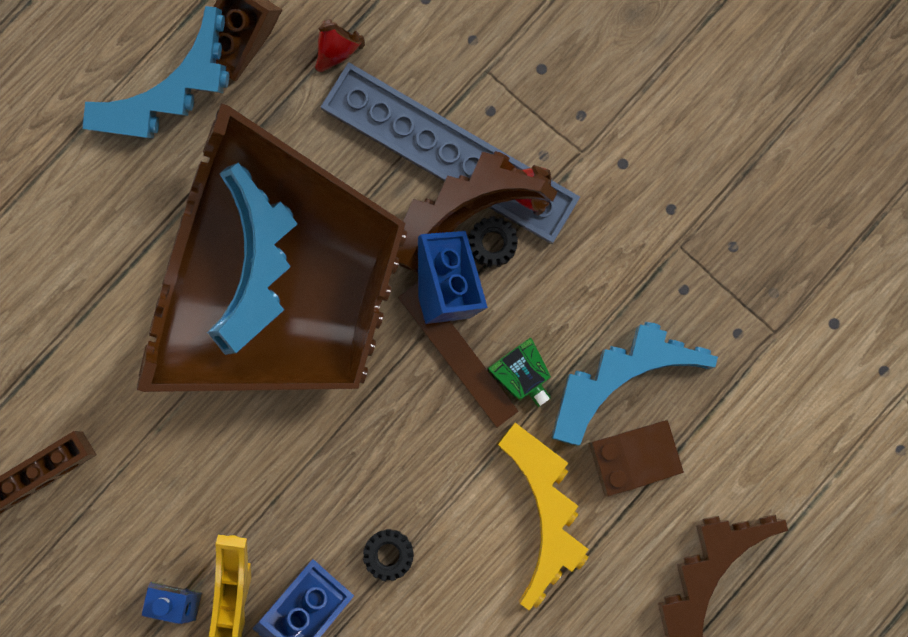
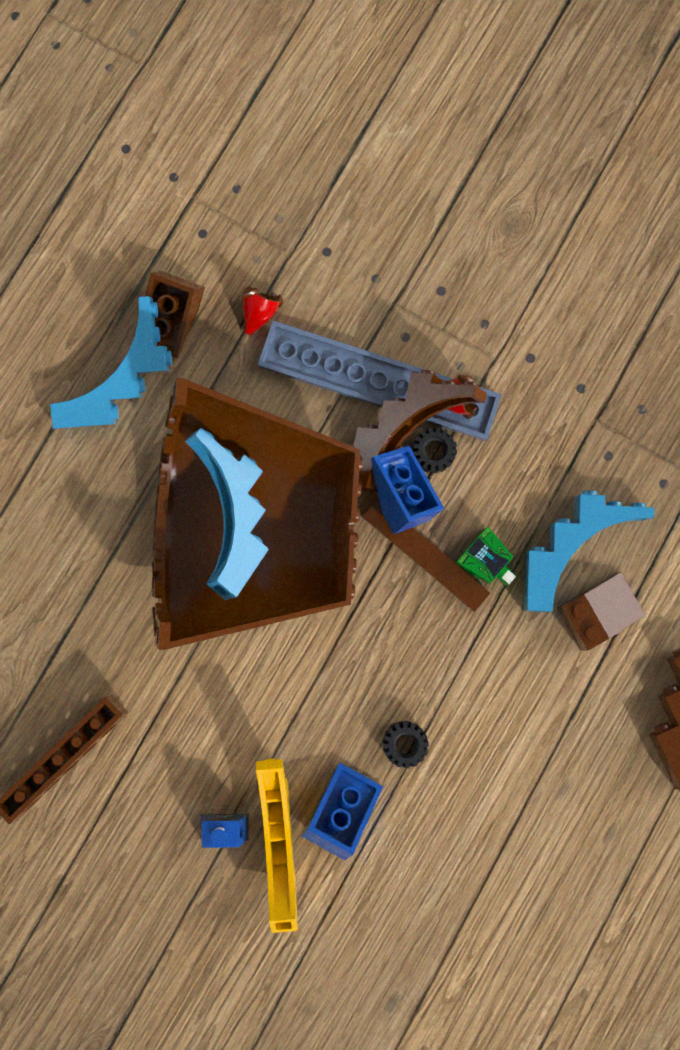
camera: 10 degrees left, 0 degrees up
yellow arch [498,423,589,610] -> none

